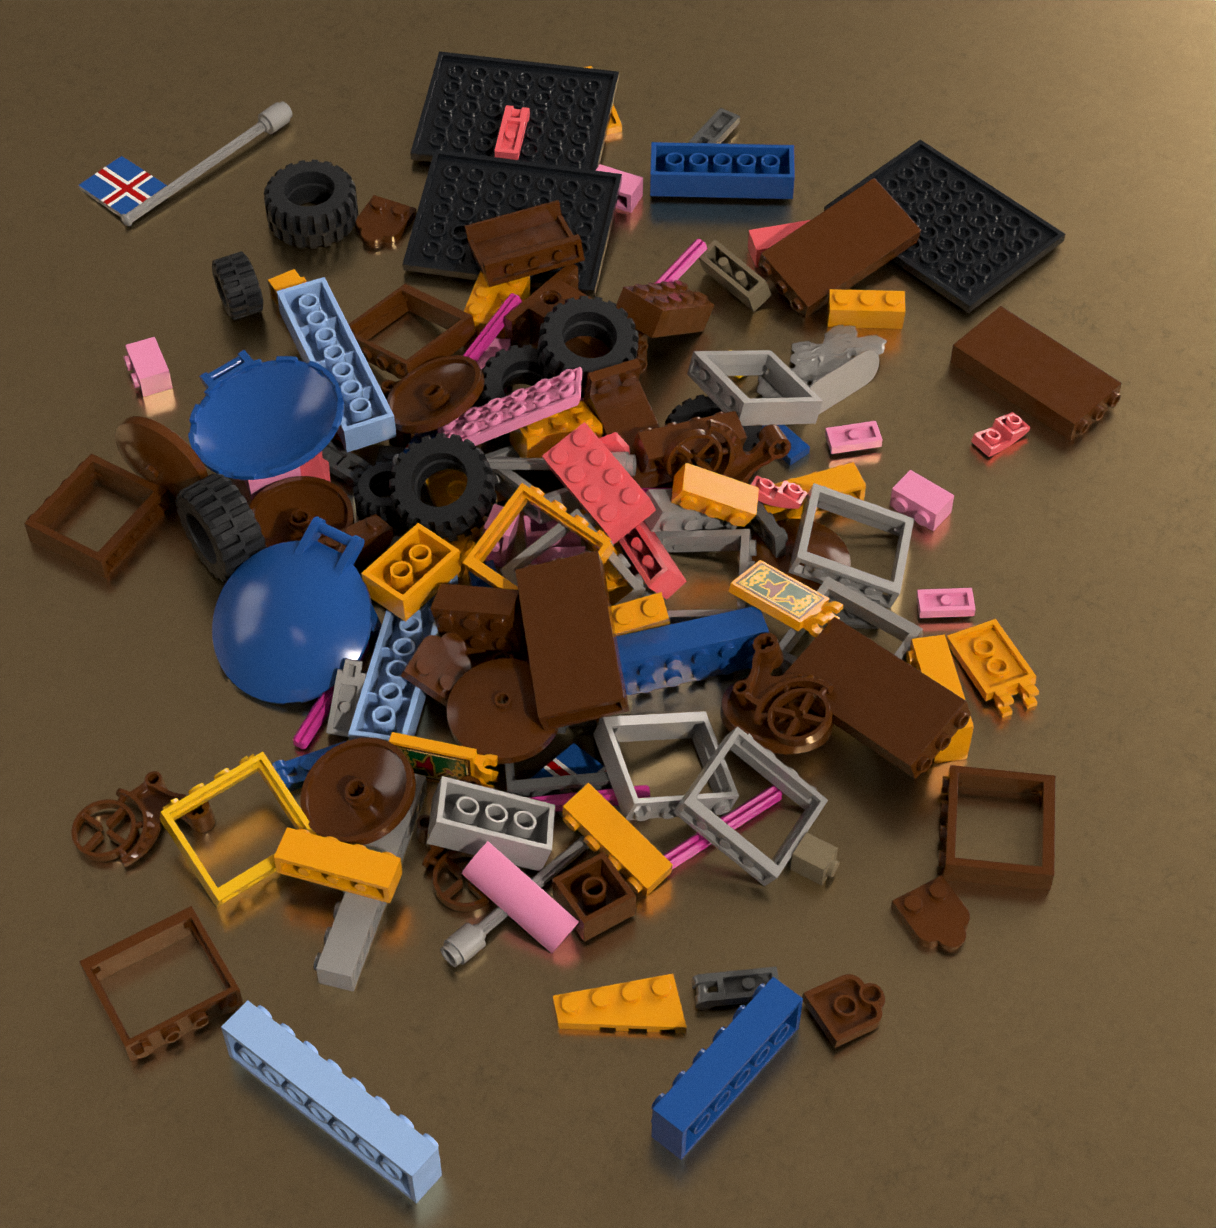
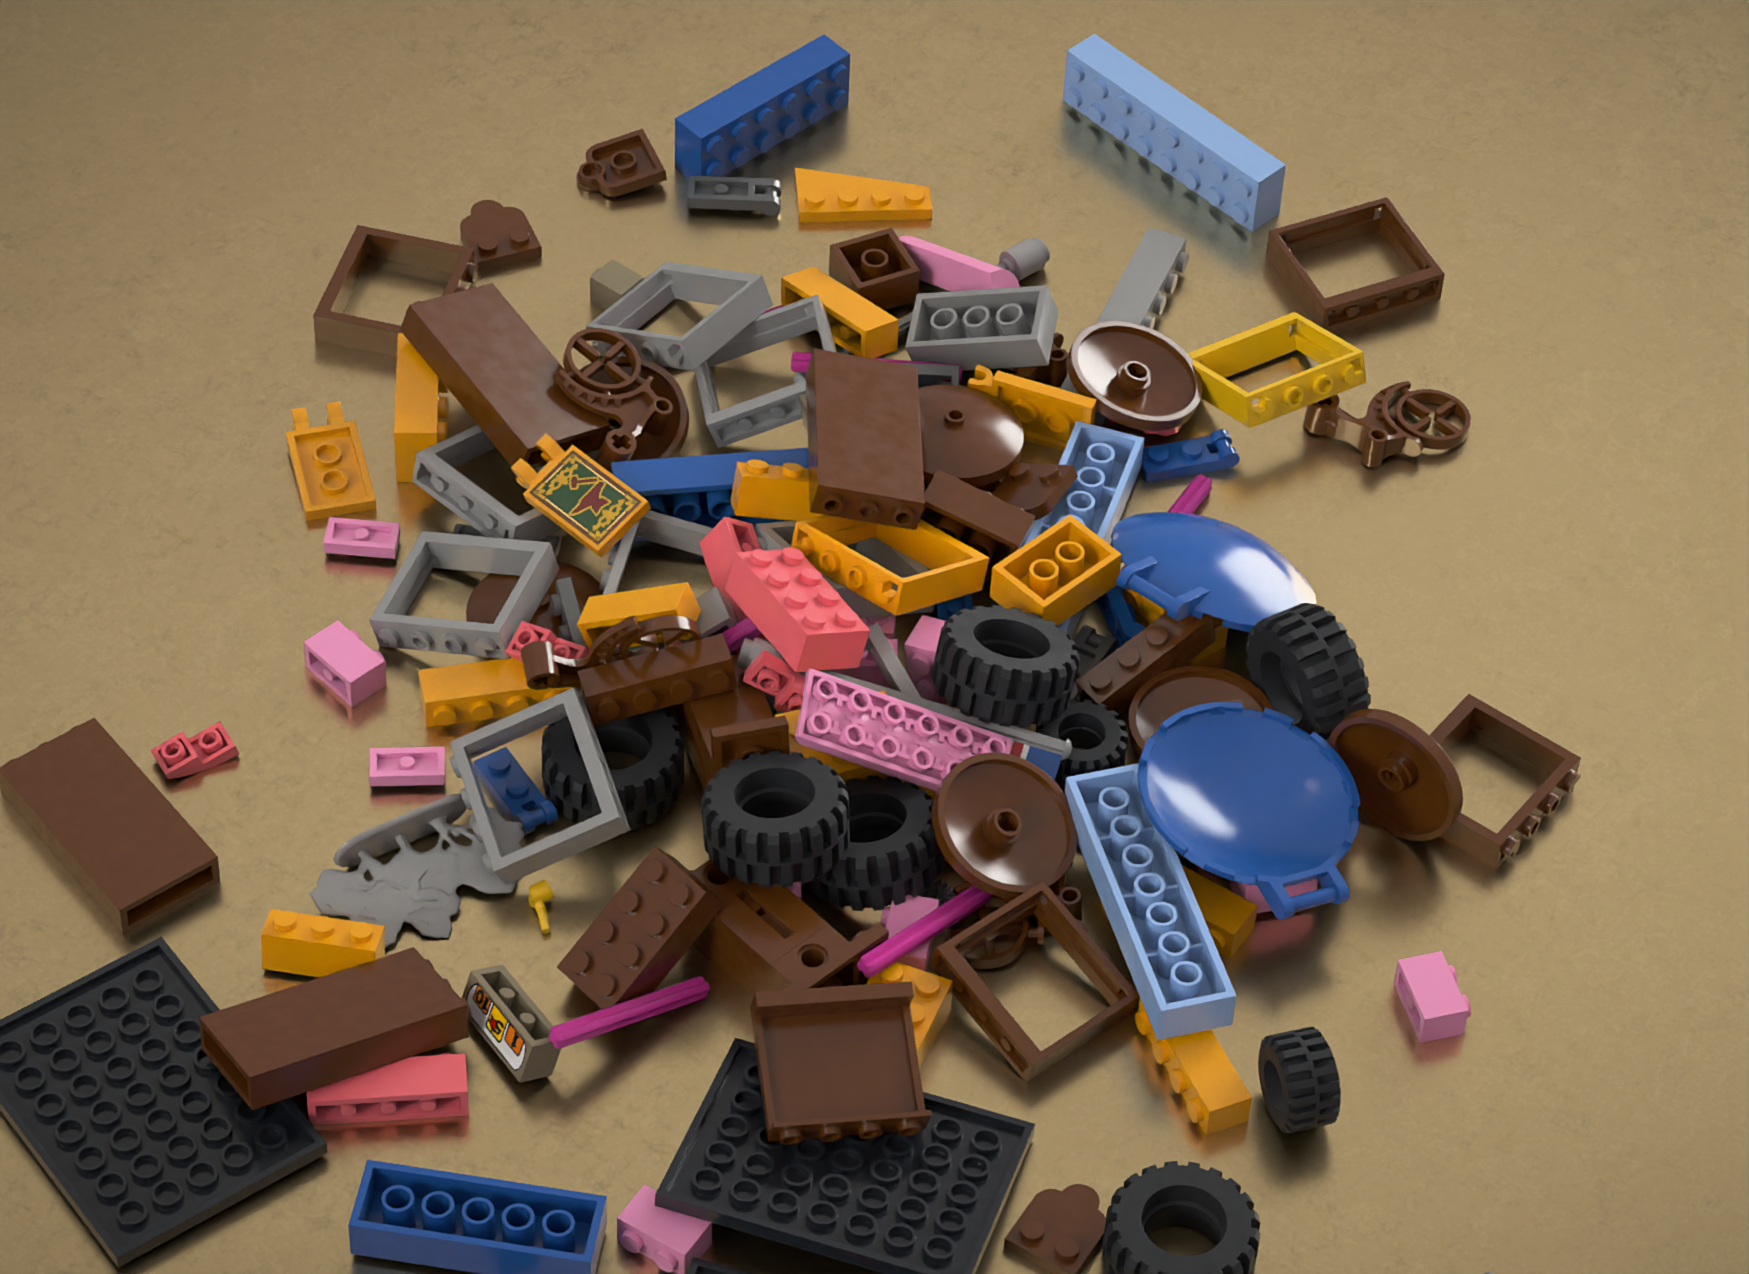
camera: 175 degrees left, 5 degrees down
light orange brick [274,827,402,903] -> none
light grey hinge [326,659,366,737] -> none

